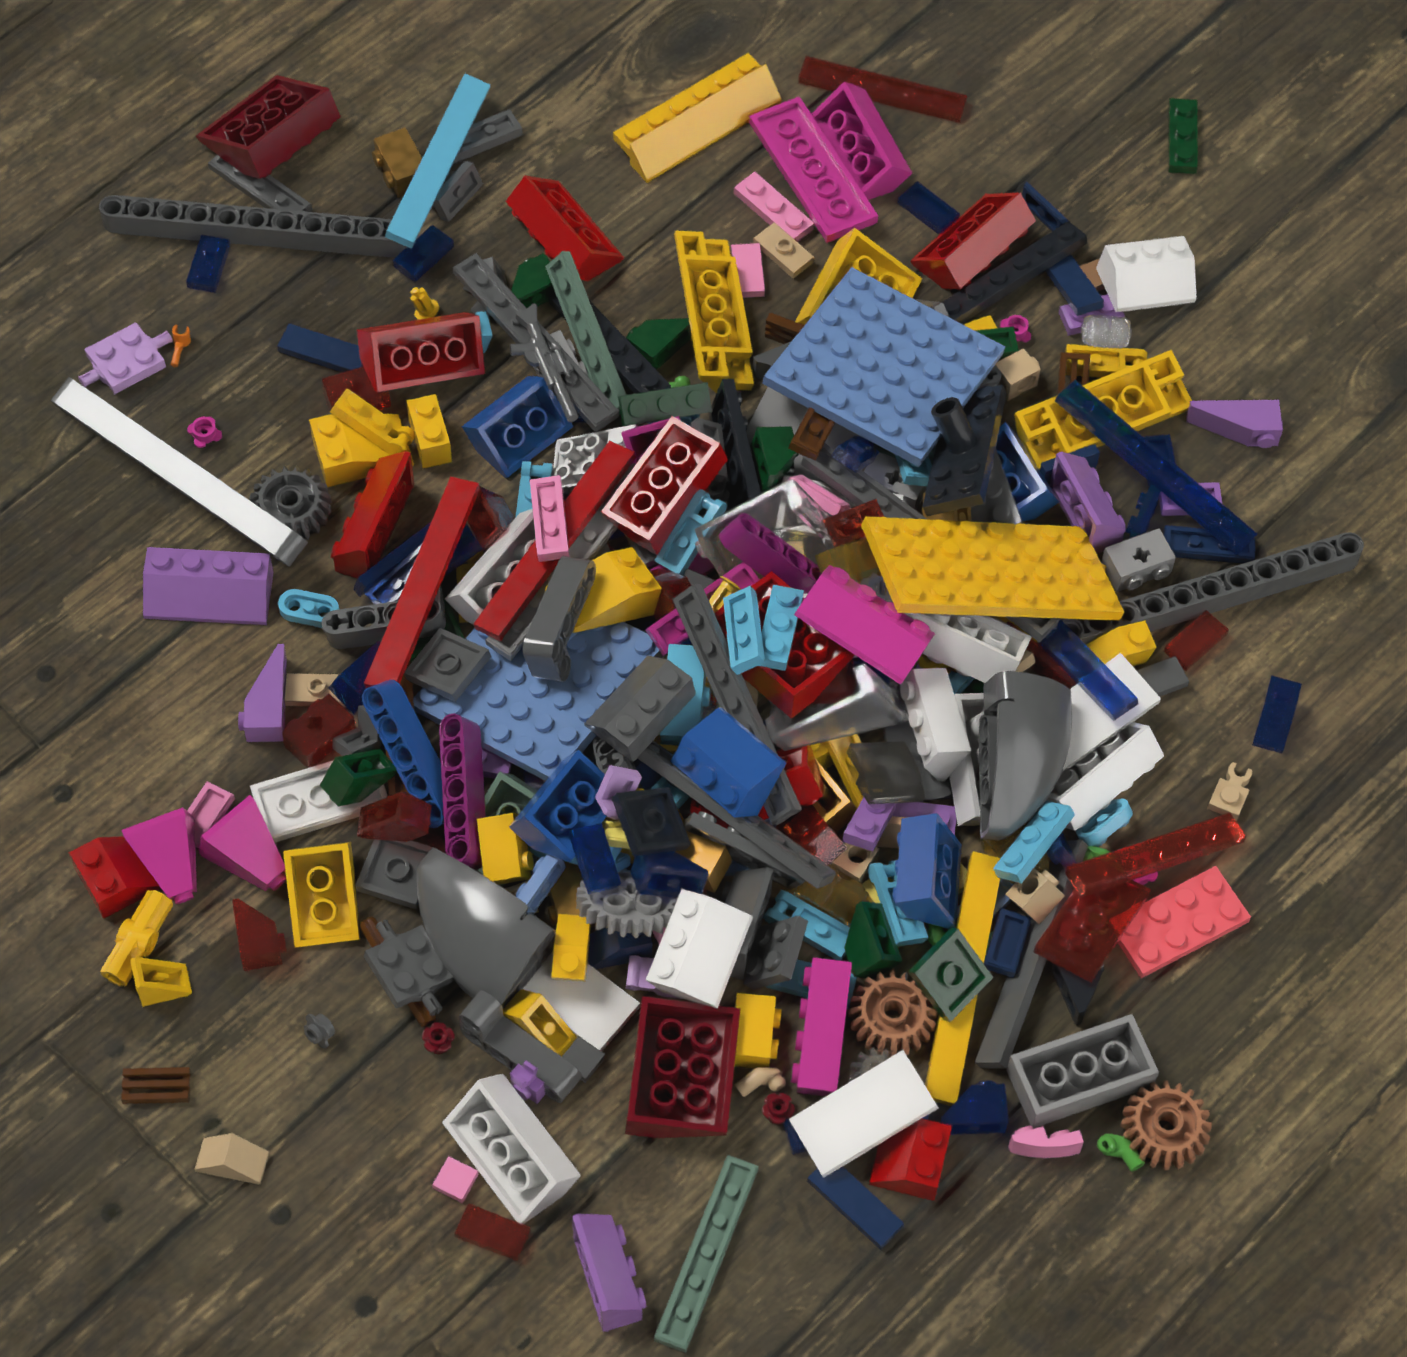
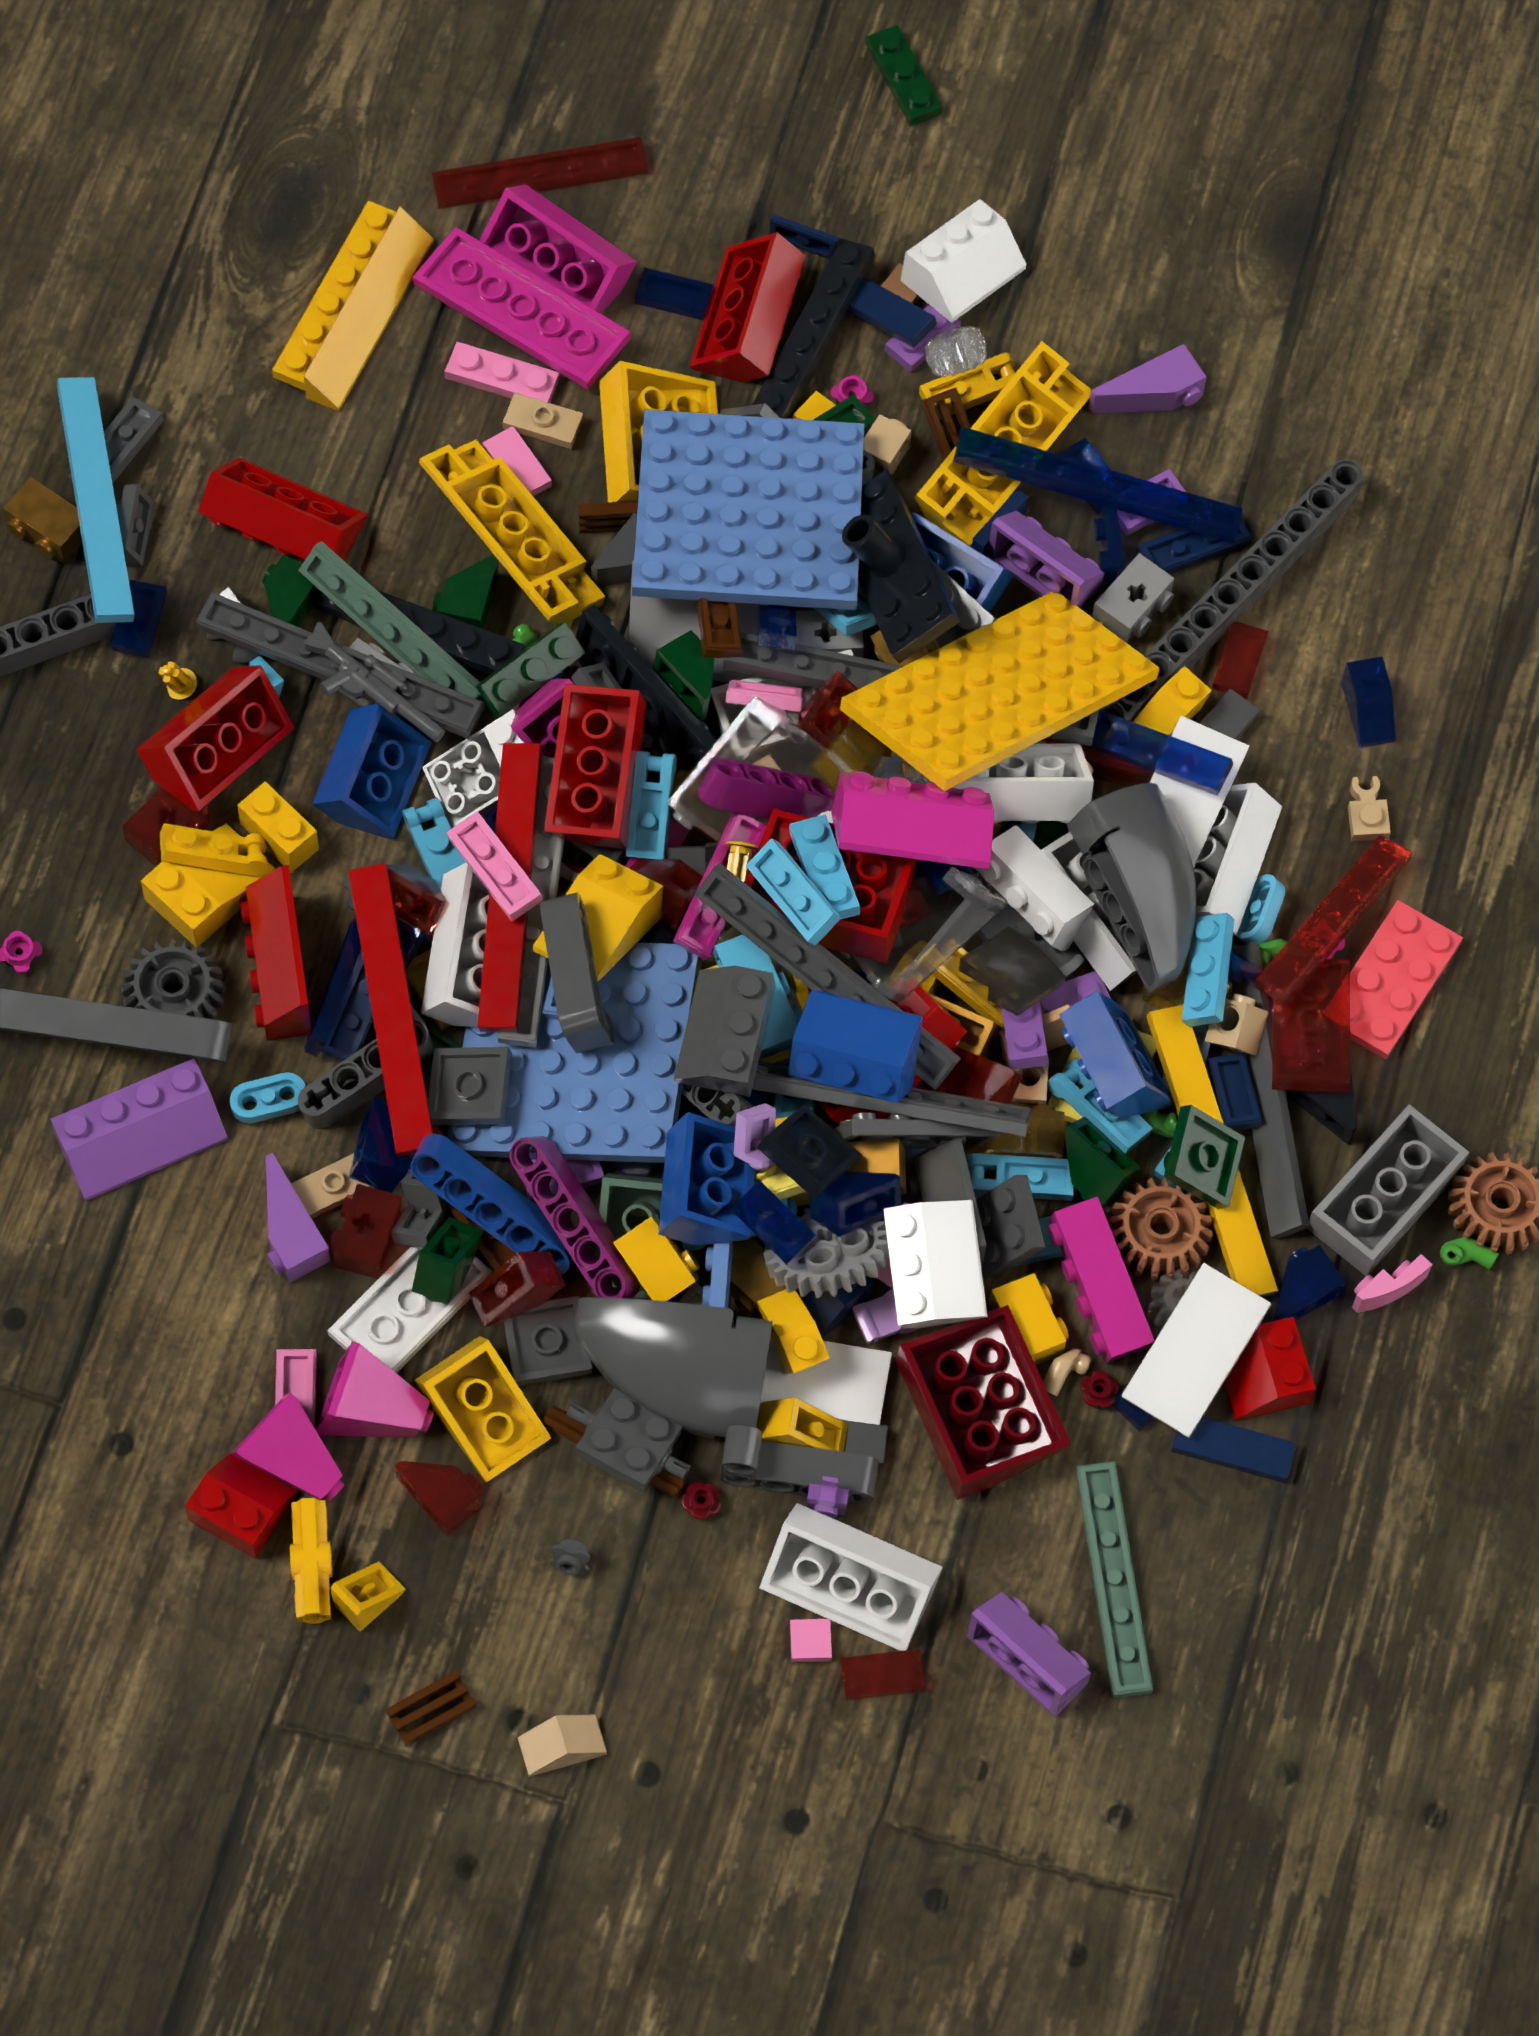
camera: 30 degrees left, 5 degrees up
dark blue tile [277,324,364,378] -> none

